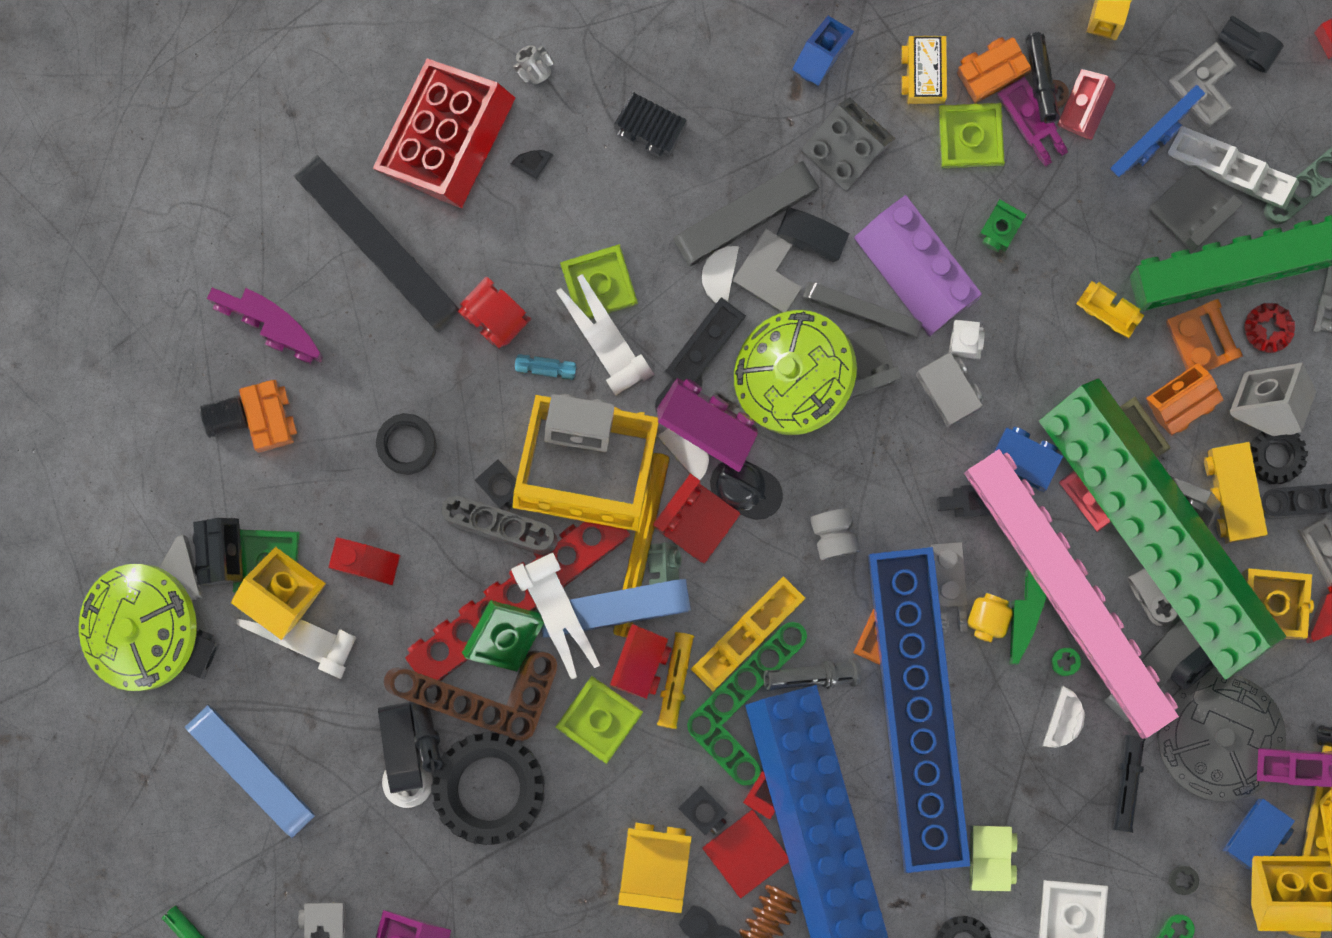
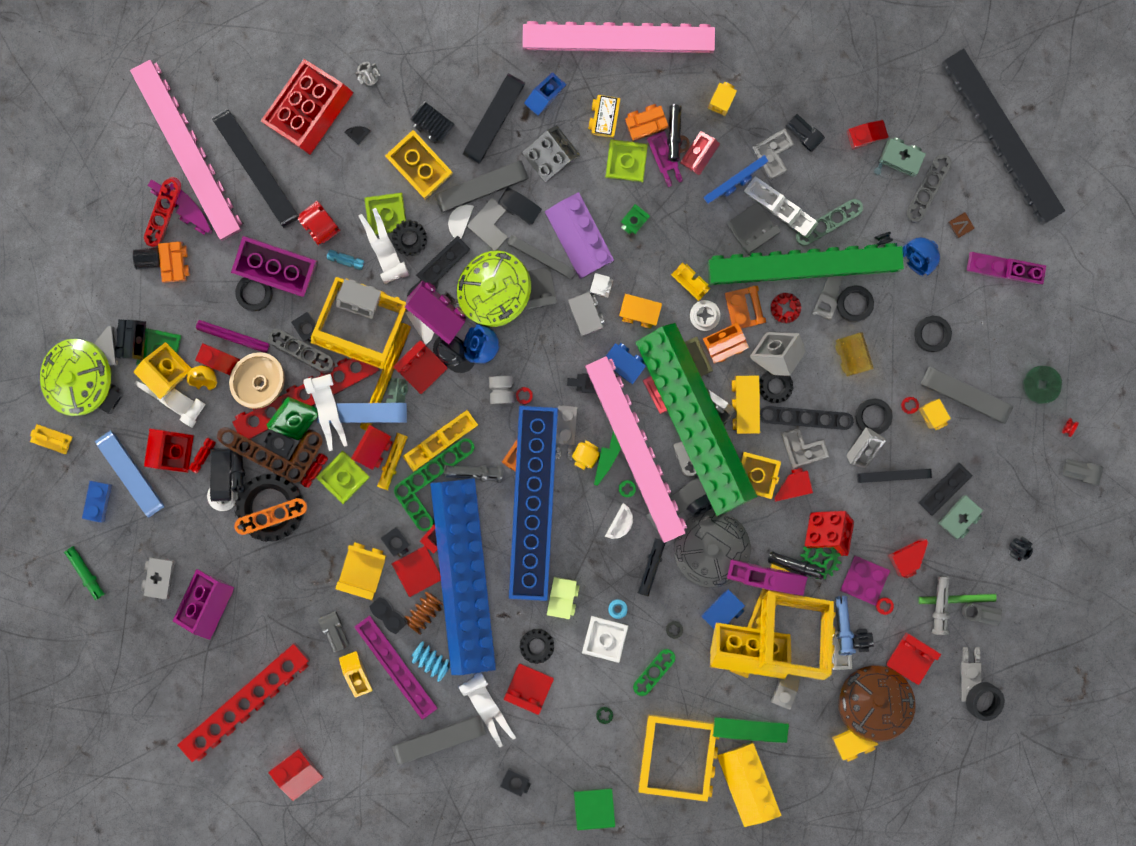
camera: 10 degrees right, 5 degrees up
none -> yellow hinge [30,424,73,455]
none -> blue brick [82,481,112,522]
none -> bright pink brick [130,60,243,241]
none -> red beam [144,177,181,247]
none -> red slope [144,428,194,473]
none -> yellow hair [186,365,217,390]
none -> red axle [189,438,216,473]
none -> magenta axle [196,320,270,353]
none -> tan dish [229,352,285,409]
none -> magenta slope [231,236,318,297]
none -> orange beam [234,498,308,535]
none -> black brick [264,431,296,458]
none -> red axle [300,453,328,488]
none -> yellow brick [385,130,453,200]
none -> black tyre [392,220,427,256]
none -> black beam [463,73,525,164]
none -> blue cylinder [464,324,500,364]
none -> red bush [516,387,533,404]
none -> medium azure plate [608,600,628,619]
none -> light orange brick [619,294,662,329]
none -> white gear [690,300,720,331]

